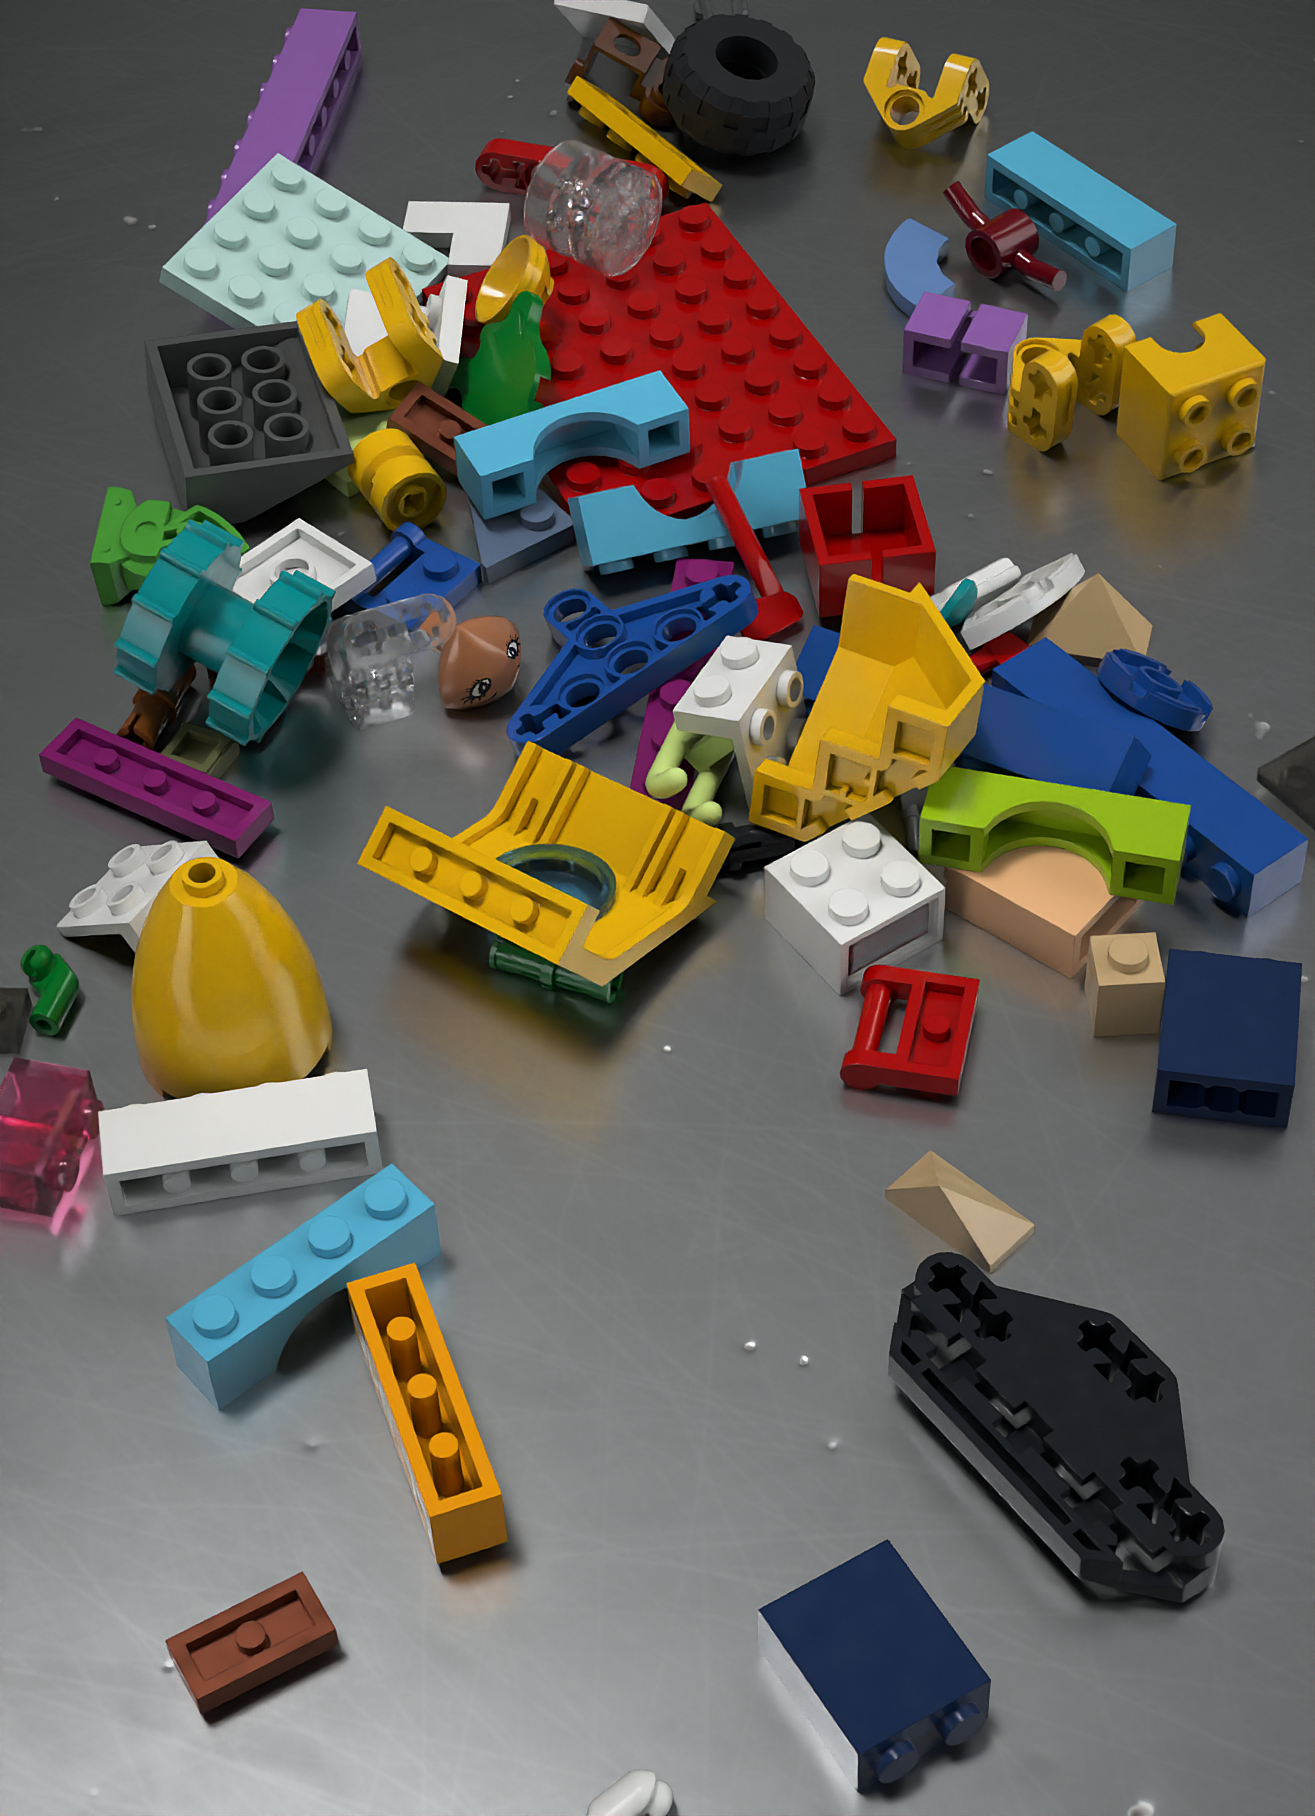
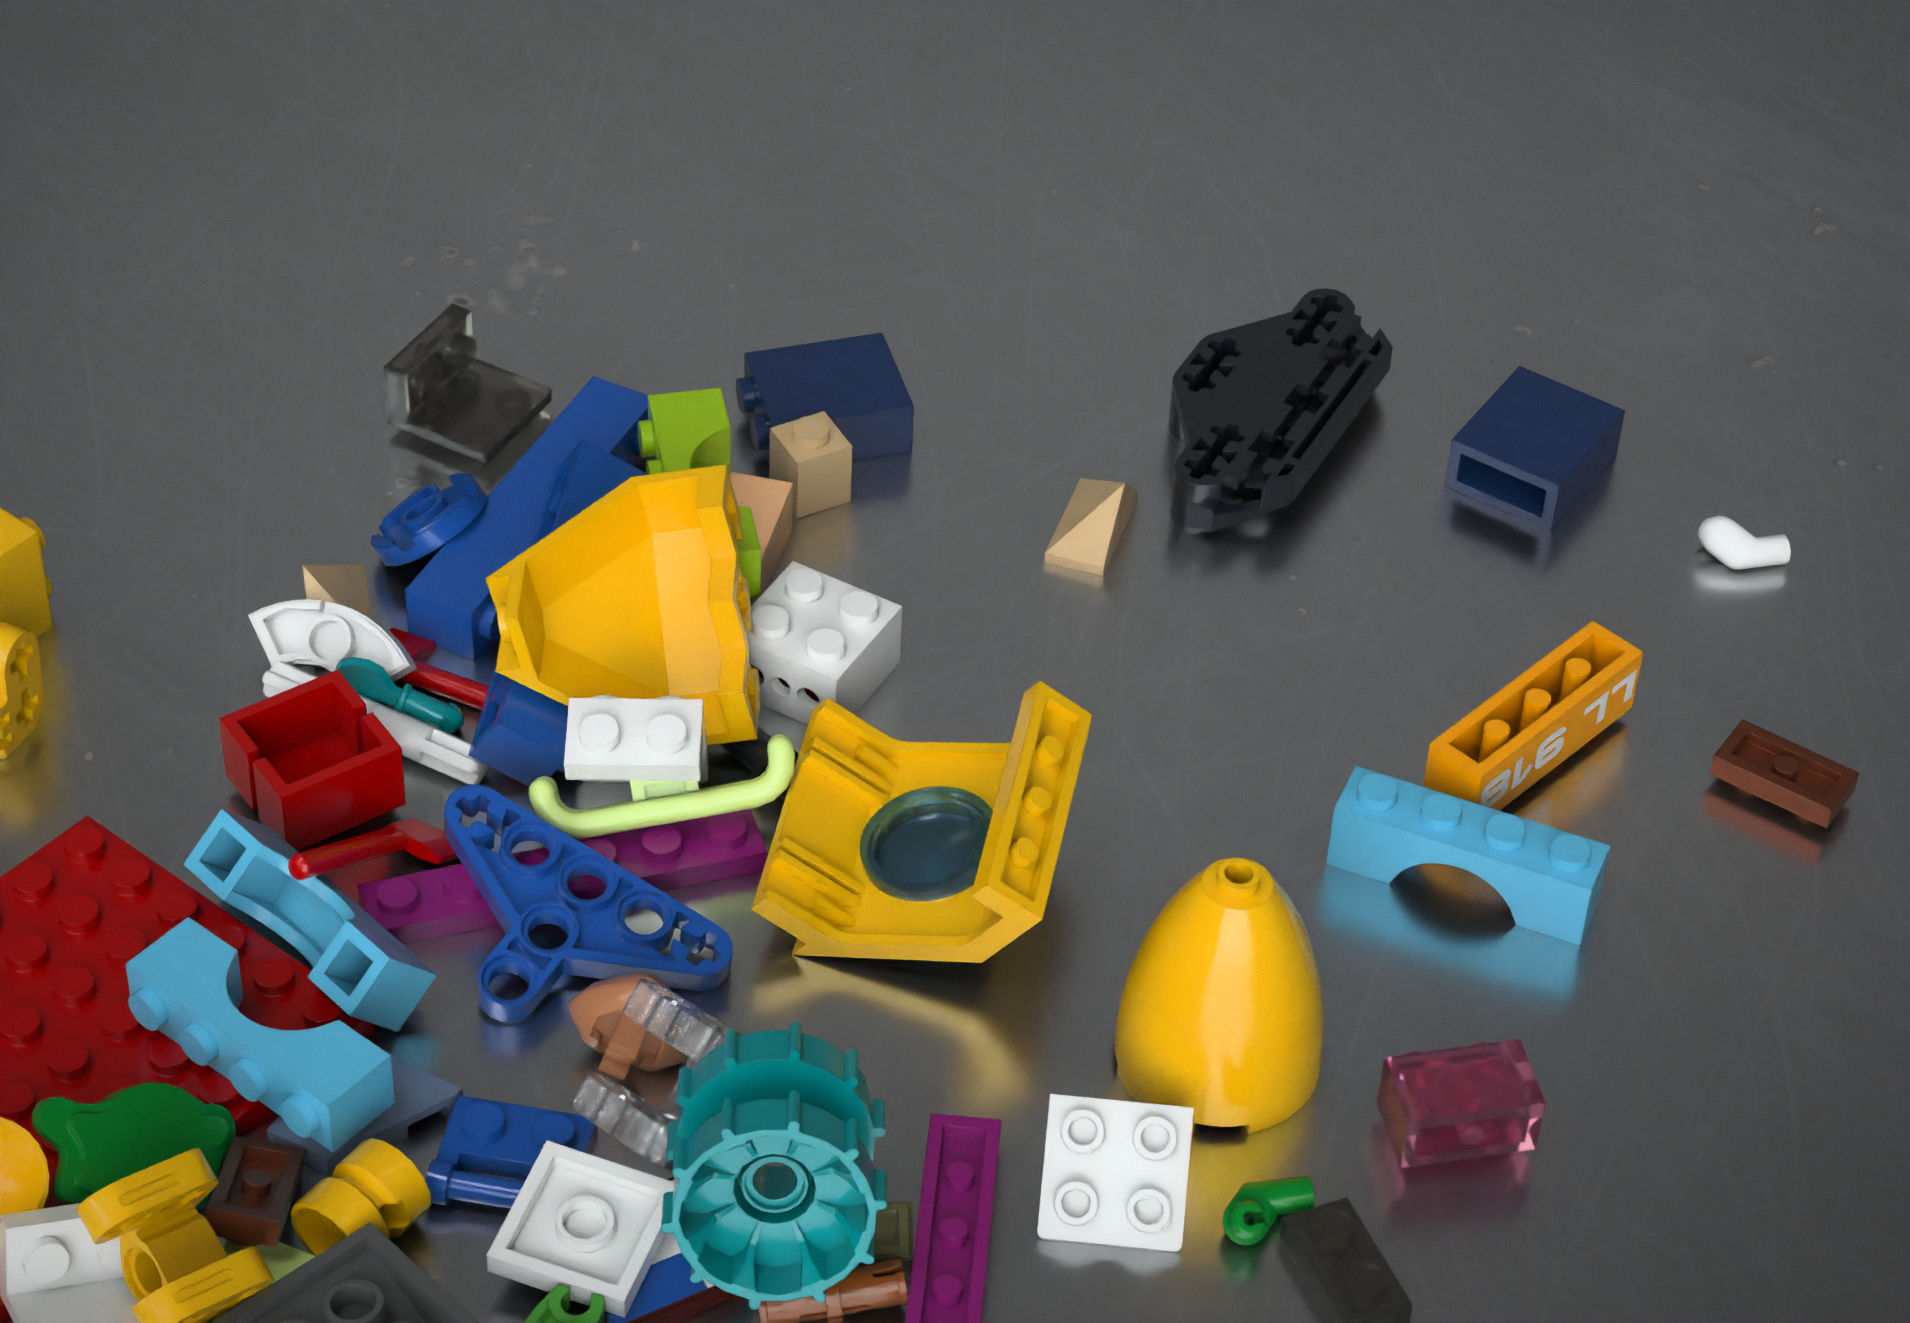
camera: 120 degrees left, 5 degrees down
white brick [98,1069,383,1216] -> none
red plate [839,965,980,1096] -> none

